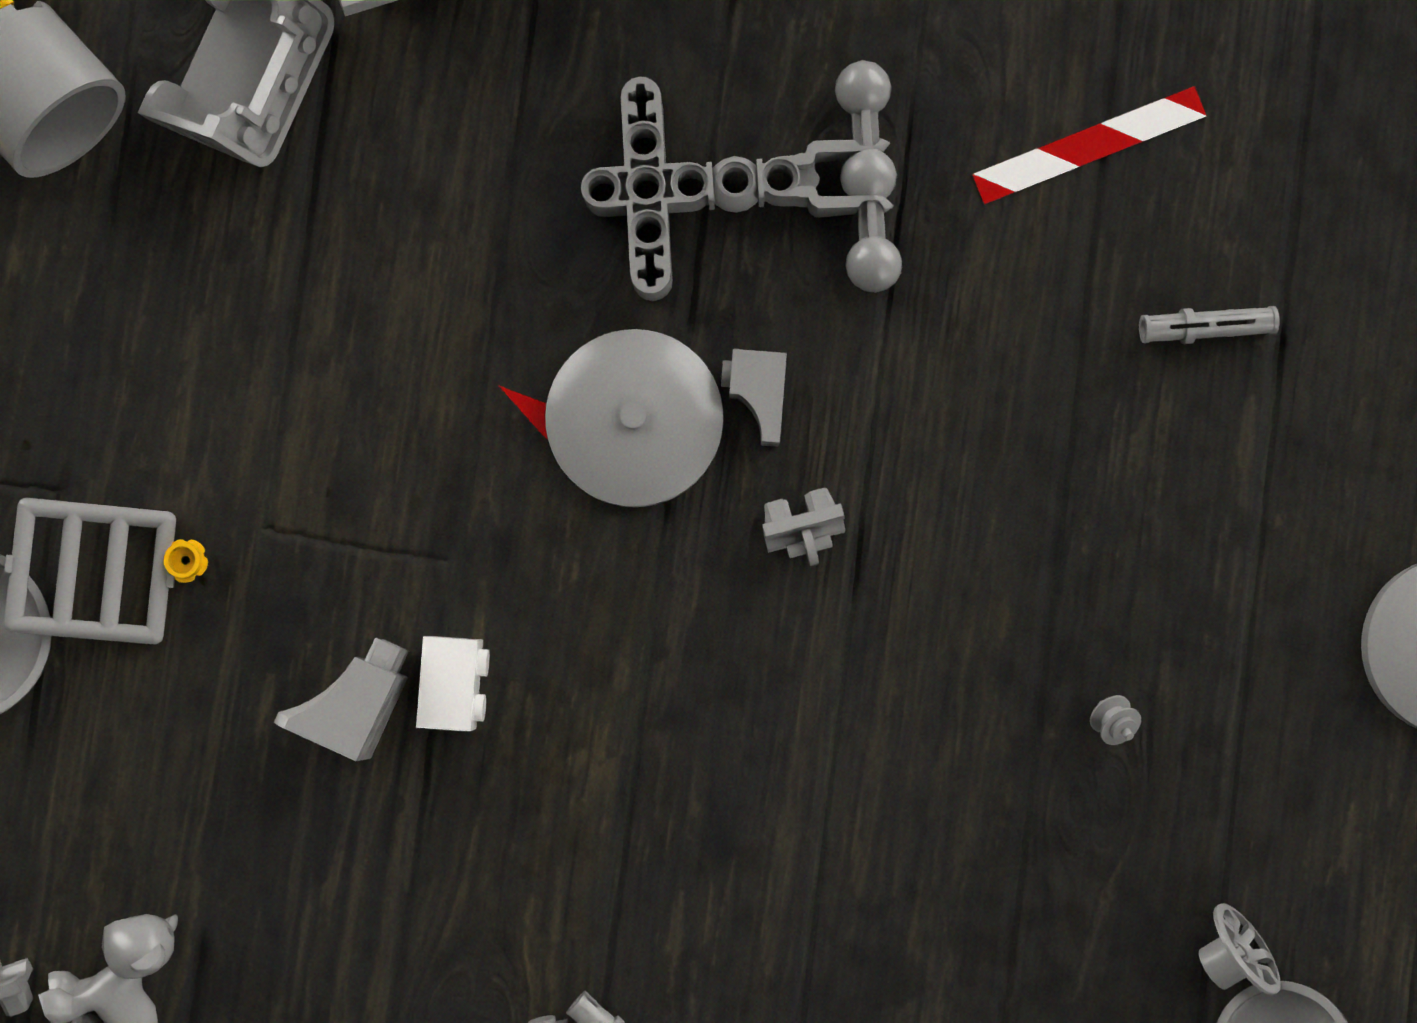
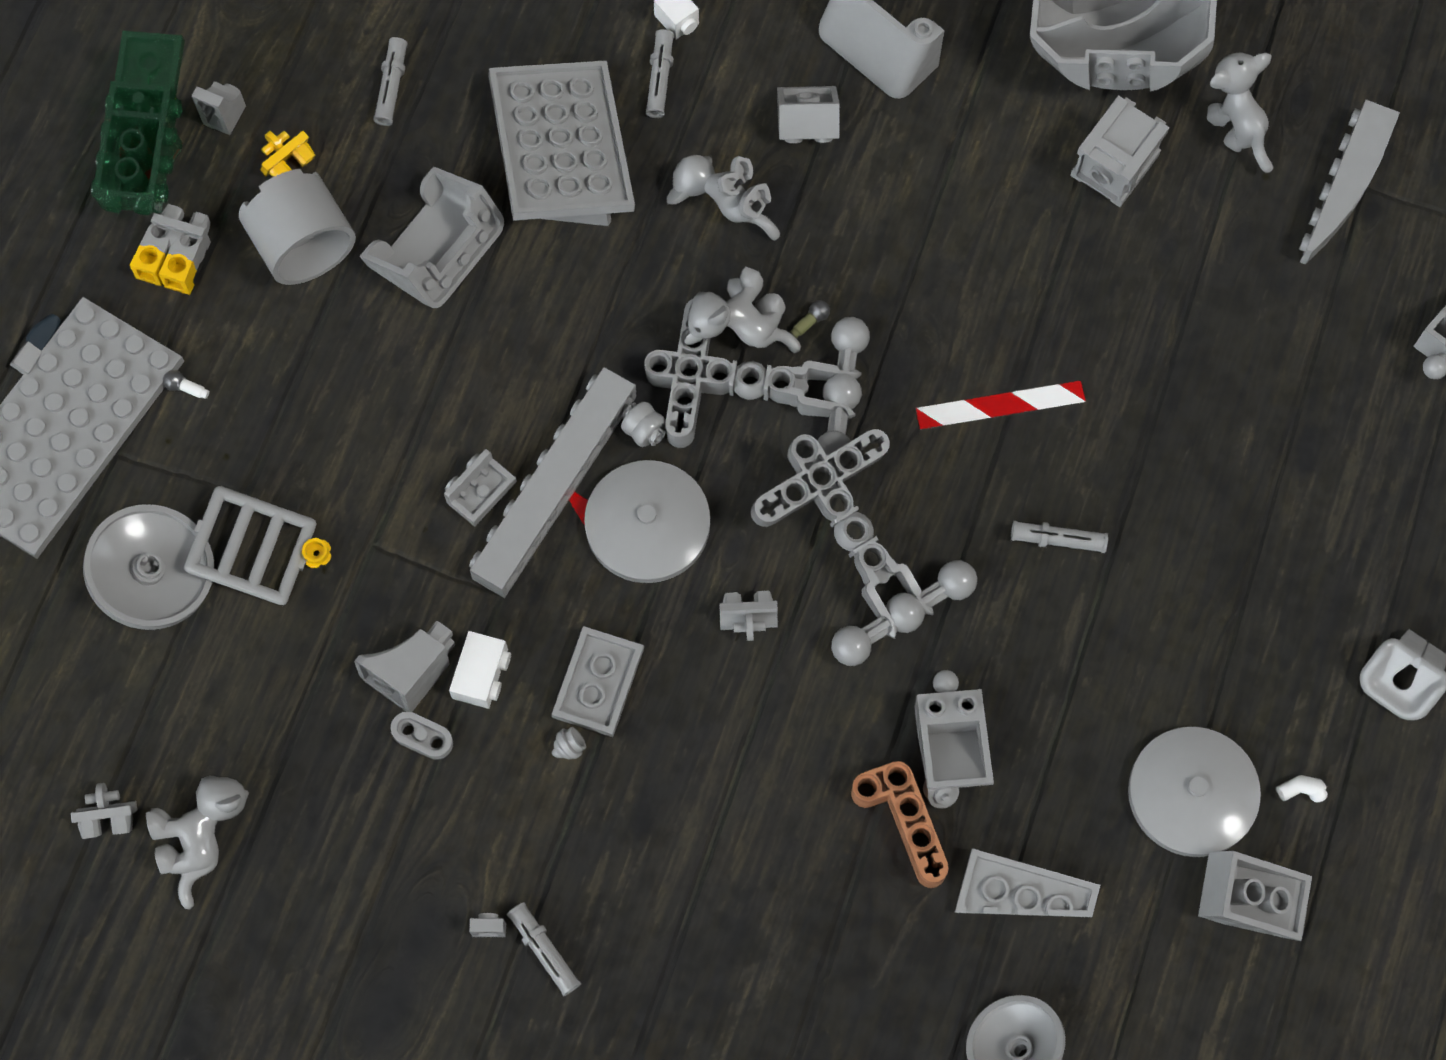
camera: 10 degrees right, 15 degrees down
light grey arch [721,349,787,447] -> none
light grey wheel [1199,903,1281,995] -> none
none -> light grey plate [391,712,453,759]
none -> light grey bracket [444,449,517,527]
none -> light grey brick [469,368,636,598]
none -> light grey plate [552,626,644,737]
none -> light grey plate [552,727,586,760]
none -> light grey piece [621,402,666,447]
none -> light grey animal [684,266,801,353]
none -> light grey piece [751,429,977,666]
none -> piece [790,300,830,338]
none -> nougat beam [851,761,949,888]
none -> light grey slope [914,670,994,790]
none -> light grey wing [954,849,1100,917]

